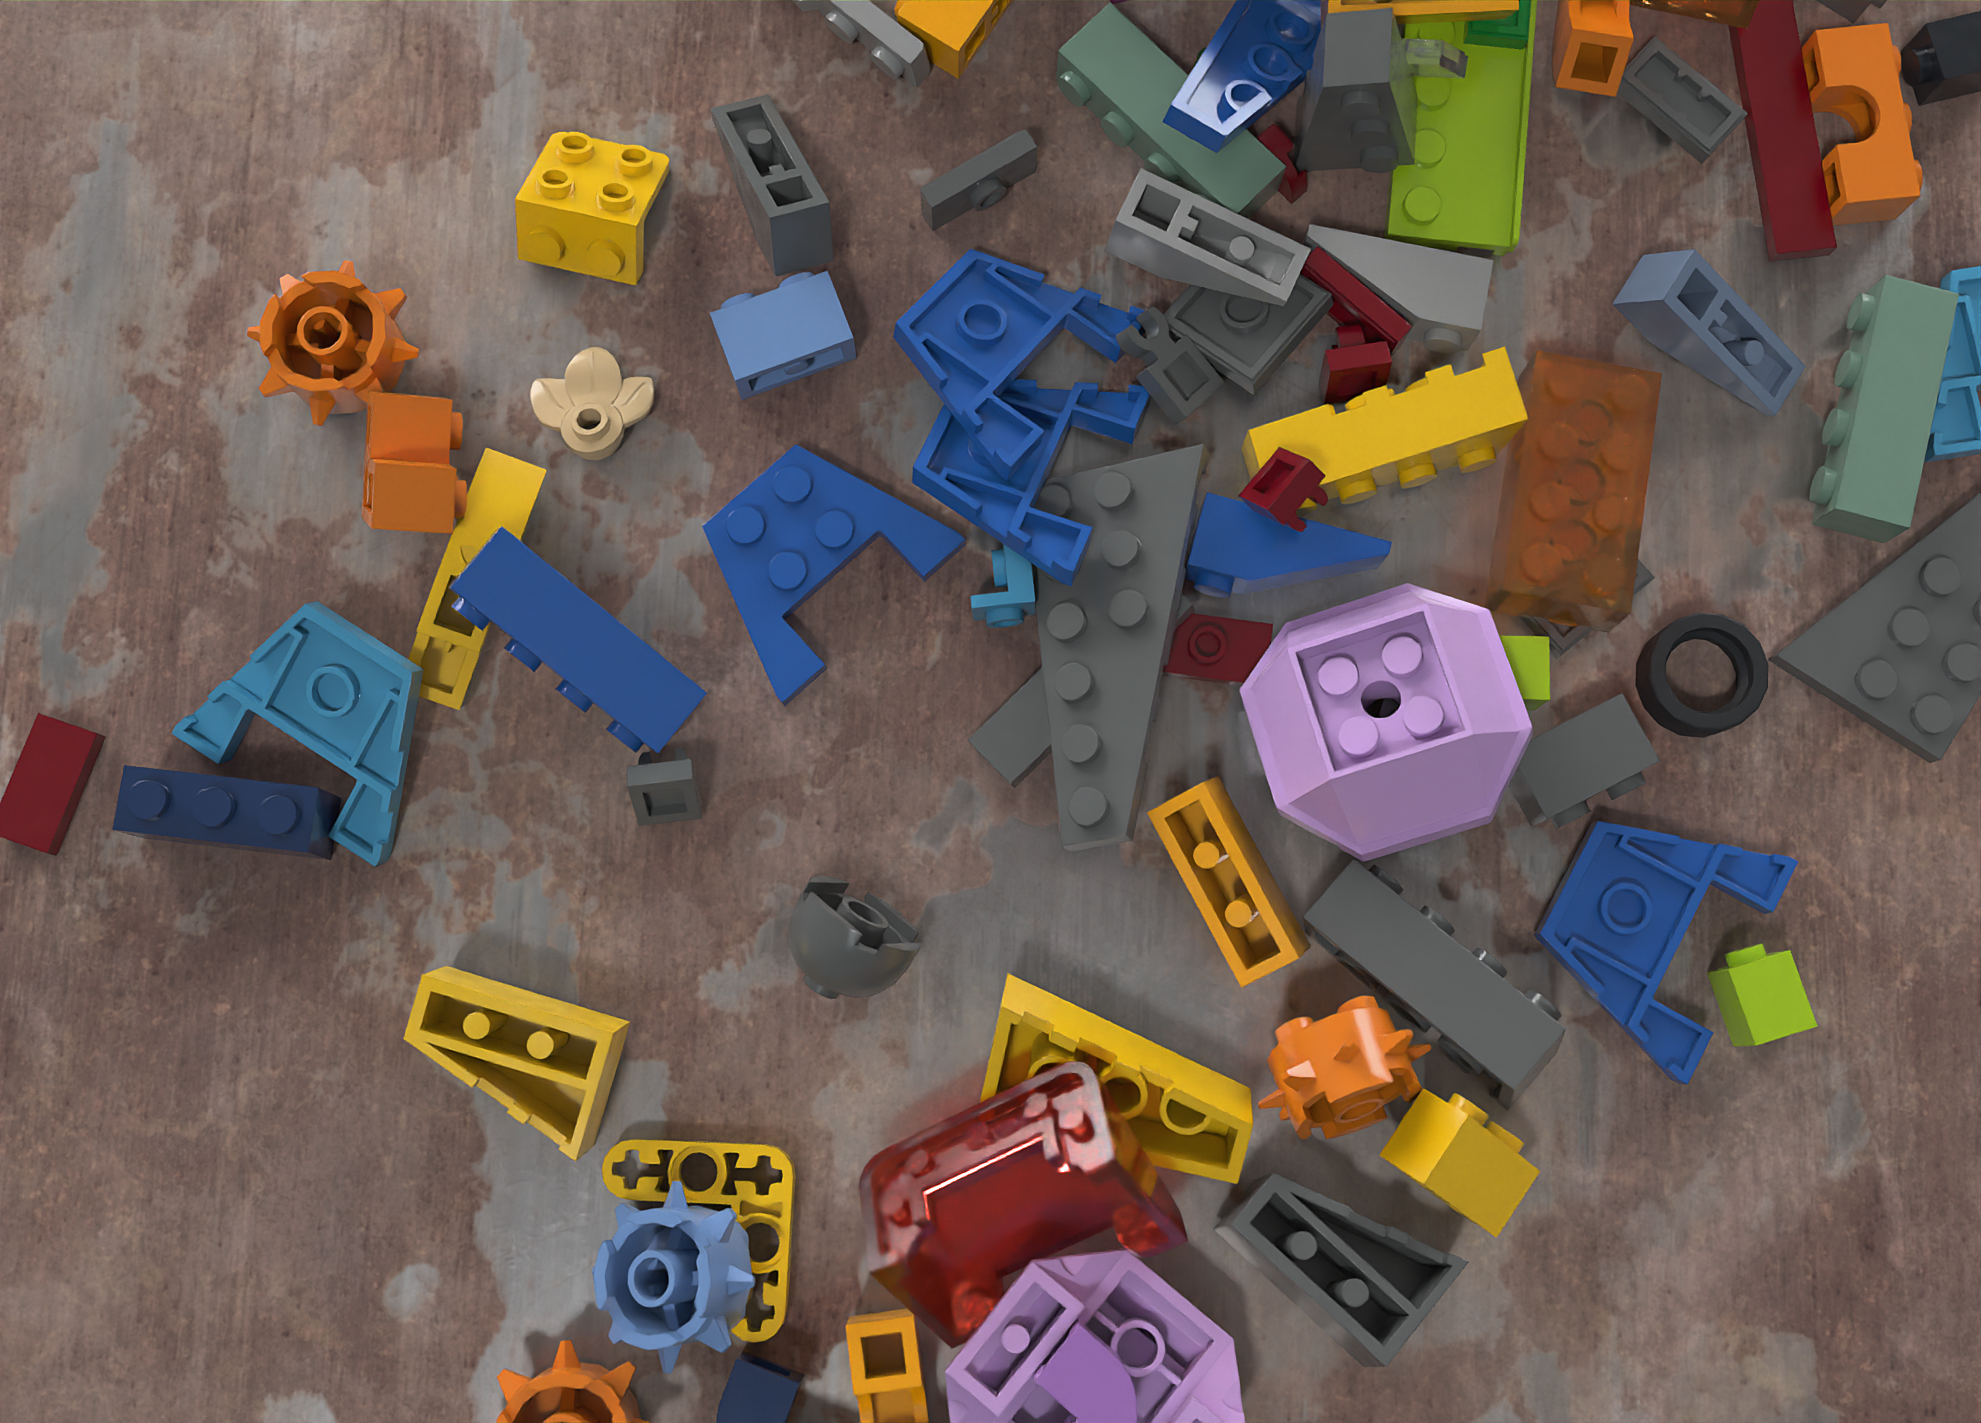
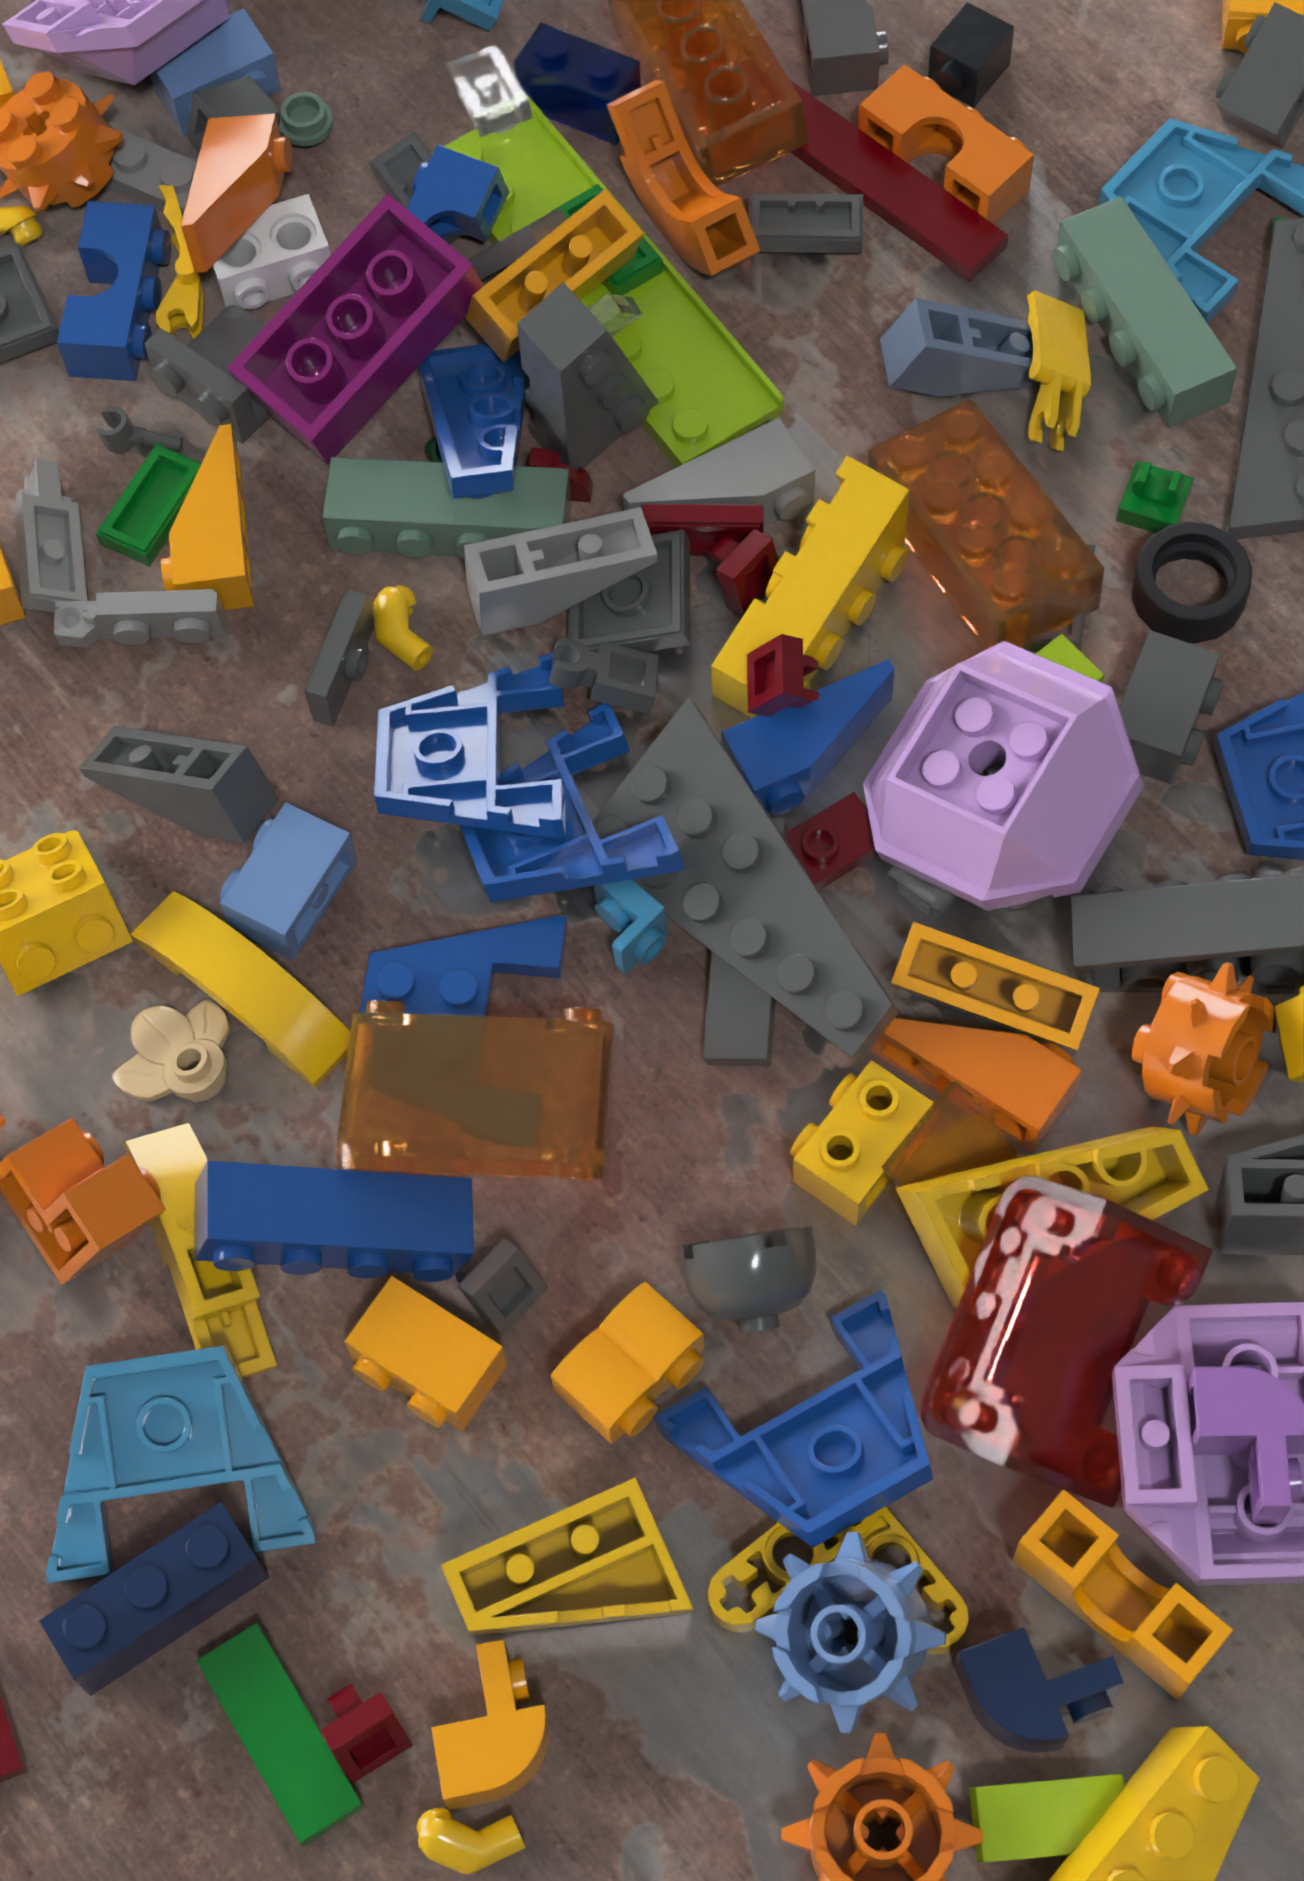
camera: 35 degrees left, 15 degrees down
none -> yellow slope [130,891,355,1089]
none -> green tile [196,1623,365,1847]
none -> dark red tile [319,1683,413,1784]
none -> clear orange windscreen [335,1000,615,1183]
none -> light orange brick [344,1276,508,1432]
none -> yellow arm [373,585,434,671]
none -> yellow arm [416,1808,526,1874]
none -> light orange brick [431,1639,550,1811]
none -> light orange brick [550,1281,705,1444]
none -> blue wing [654,1289,933,1548]
none -> yellow brick [790,1060,936,1226]
none -> orange slope [870,1018,1082,1154]
none -> clear orange piece [881,1082,1021,1187]
none -> yellow arm [1027,290,1091,452]
none -> green tile [1116,461,1194,533]

